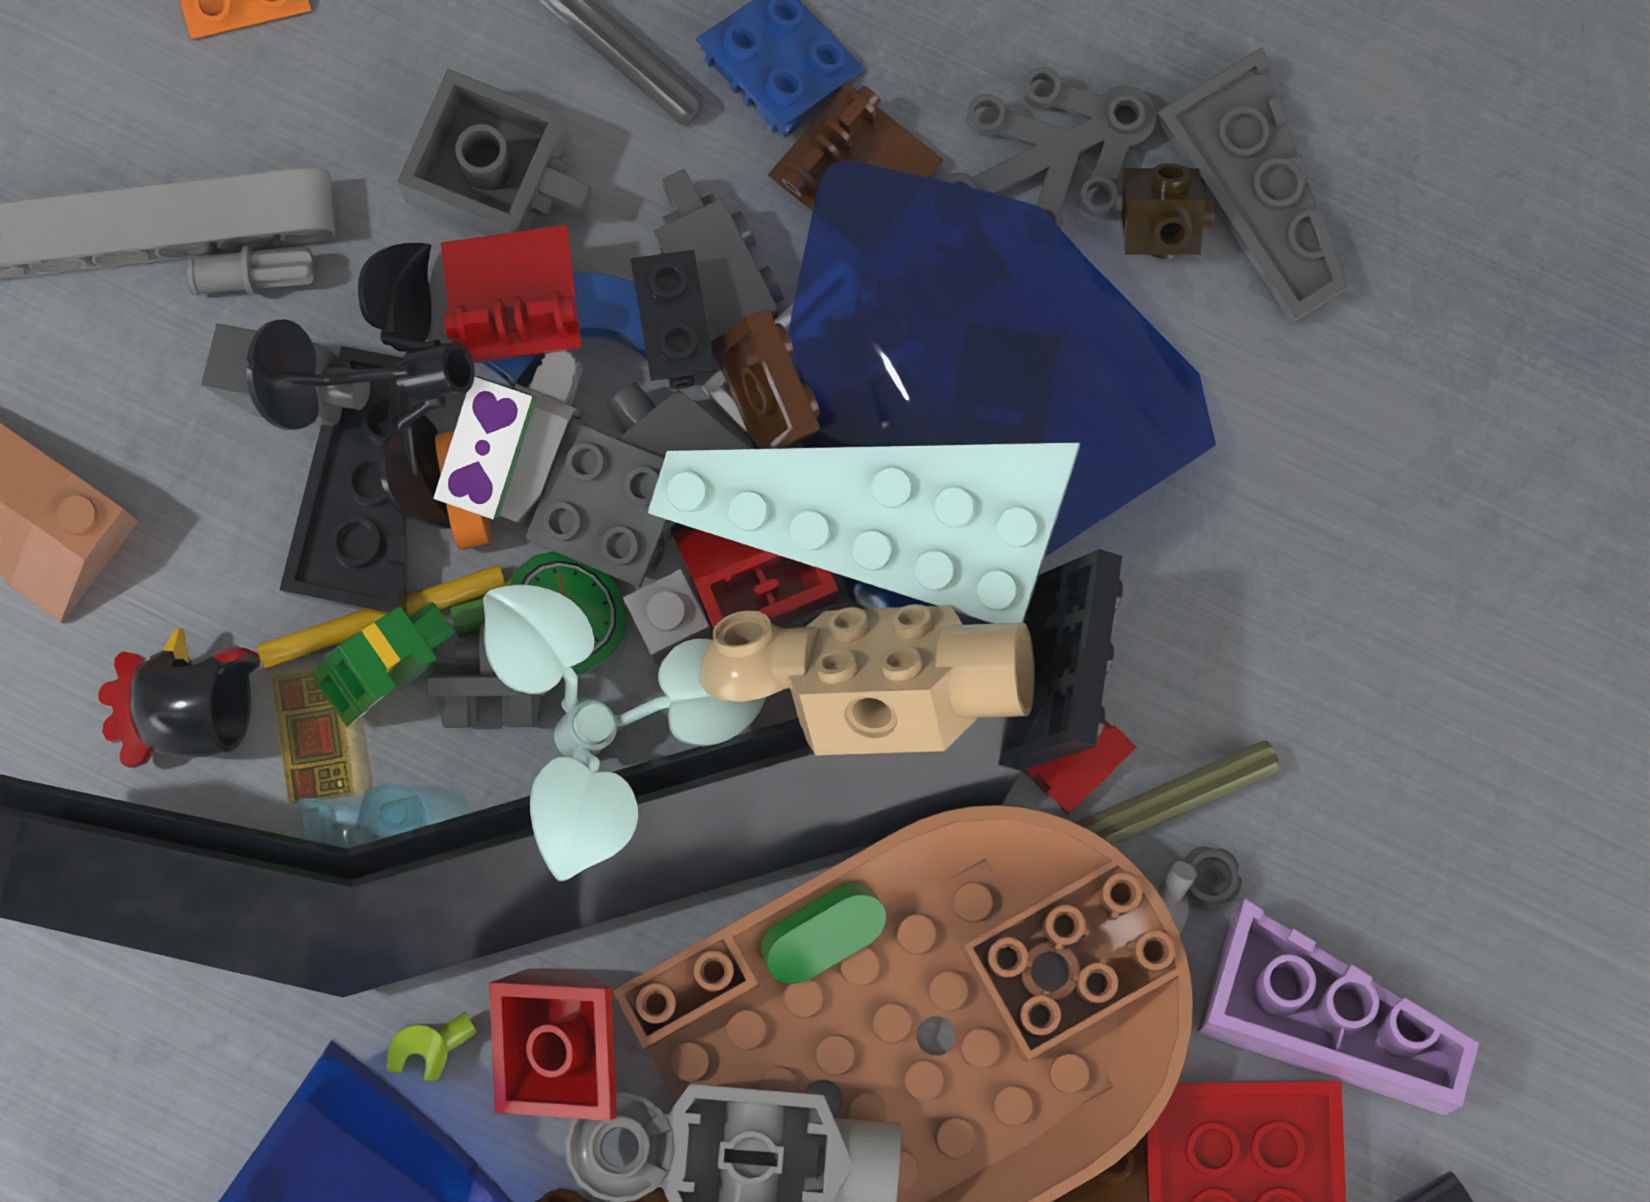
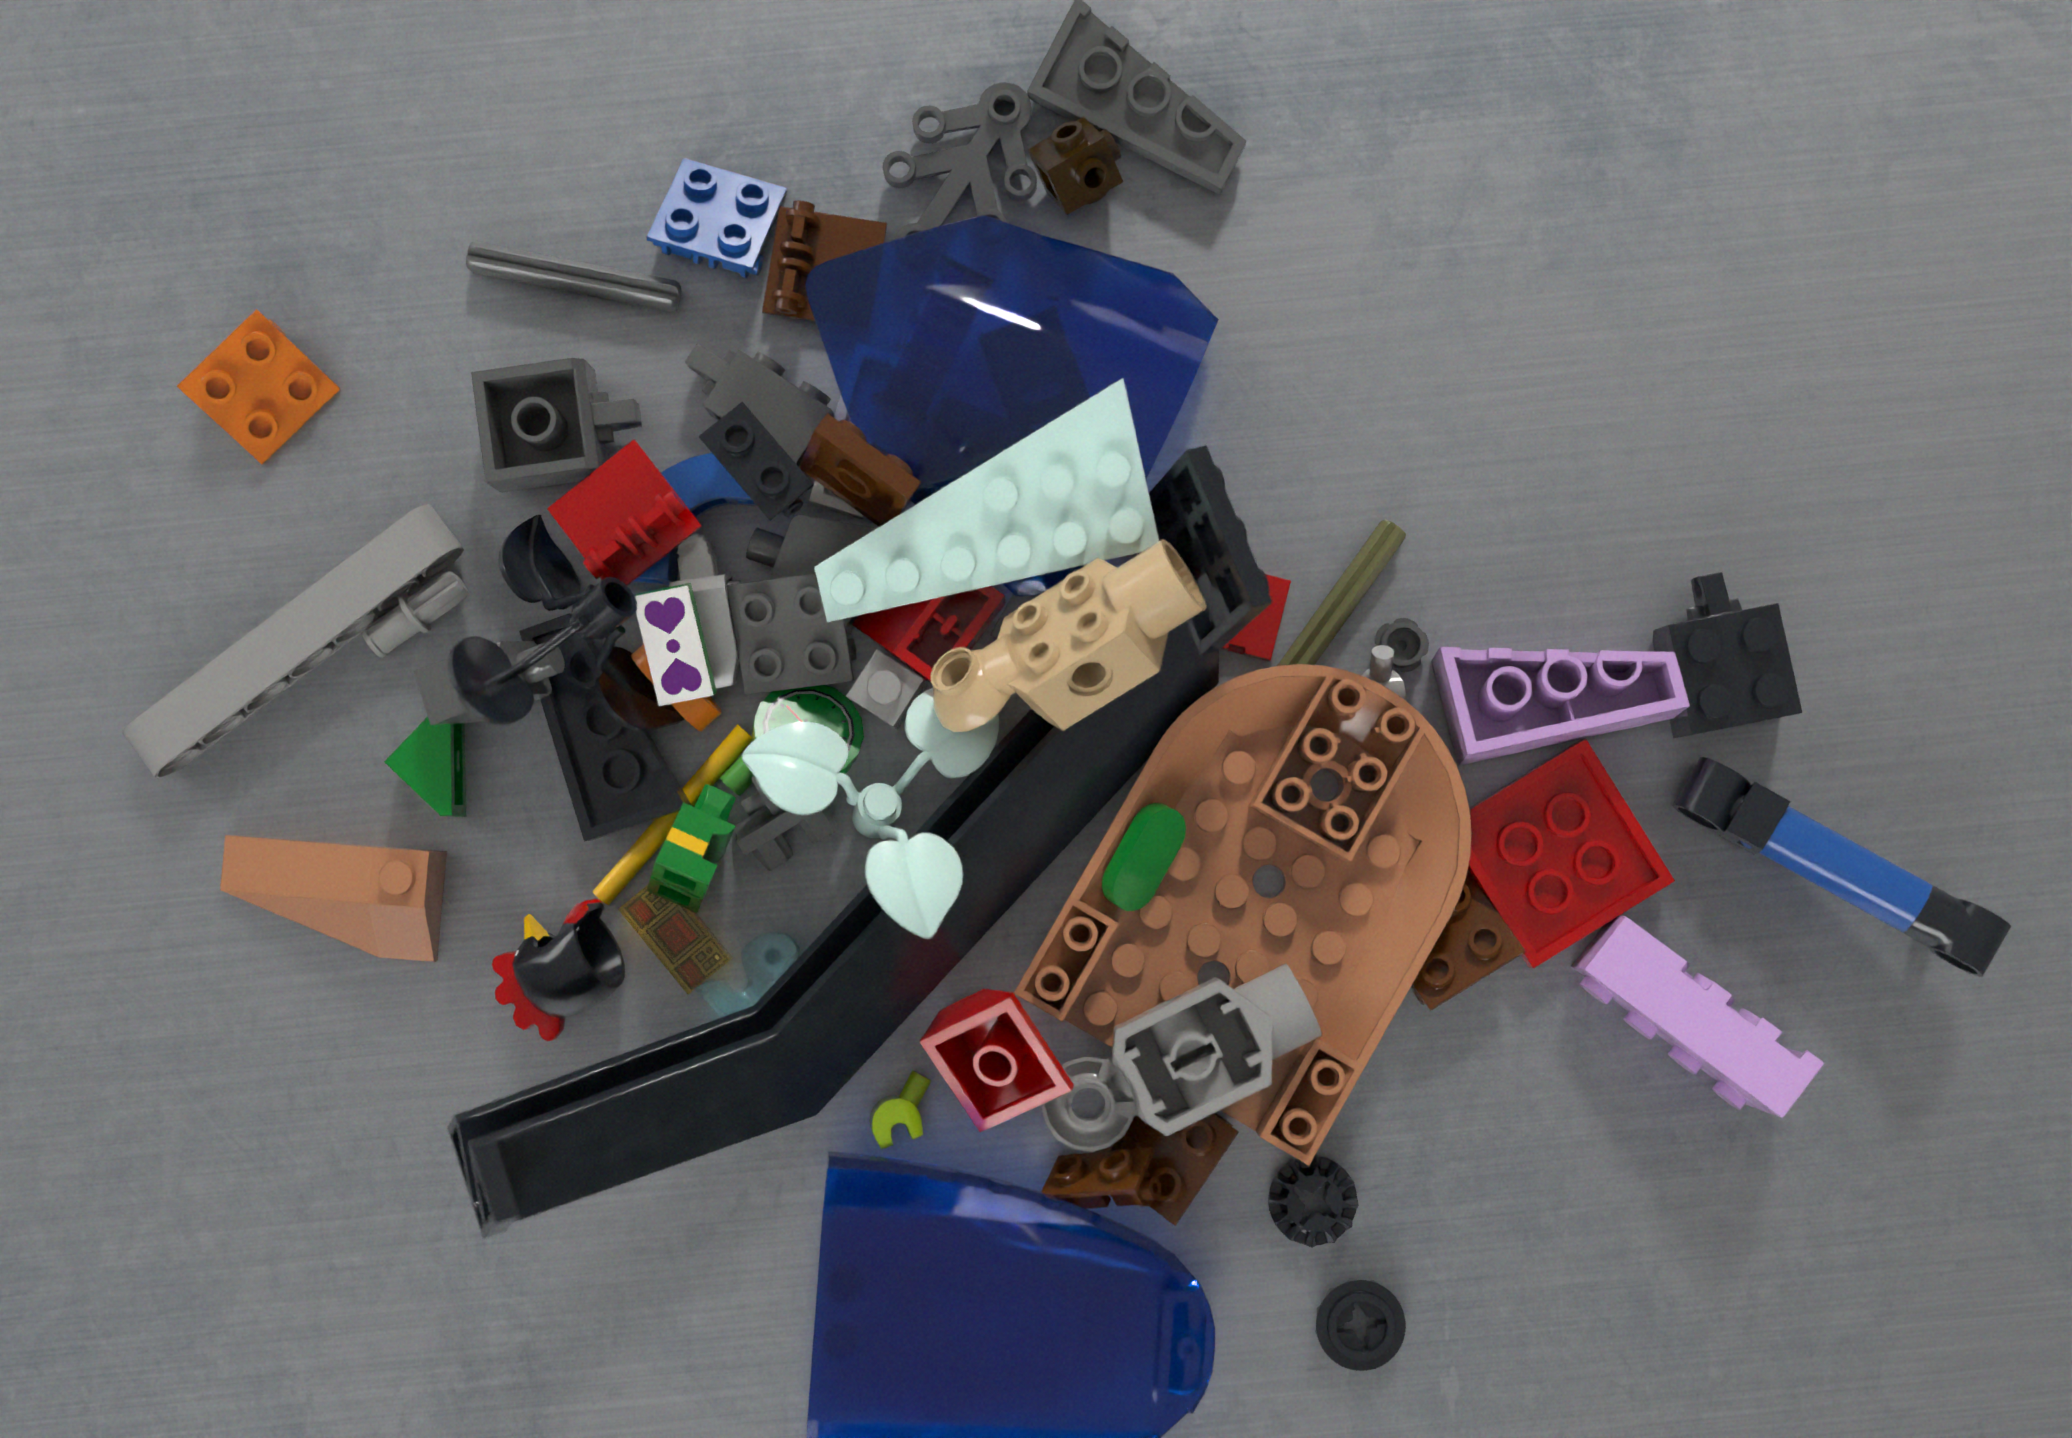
camera: 25 degrees left, 5 degrees up
none -> green slope [384,716,466,817]
none -> black hinge [1653,572,1803,738]

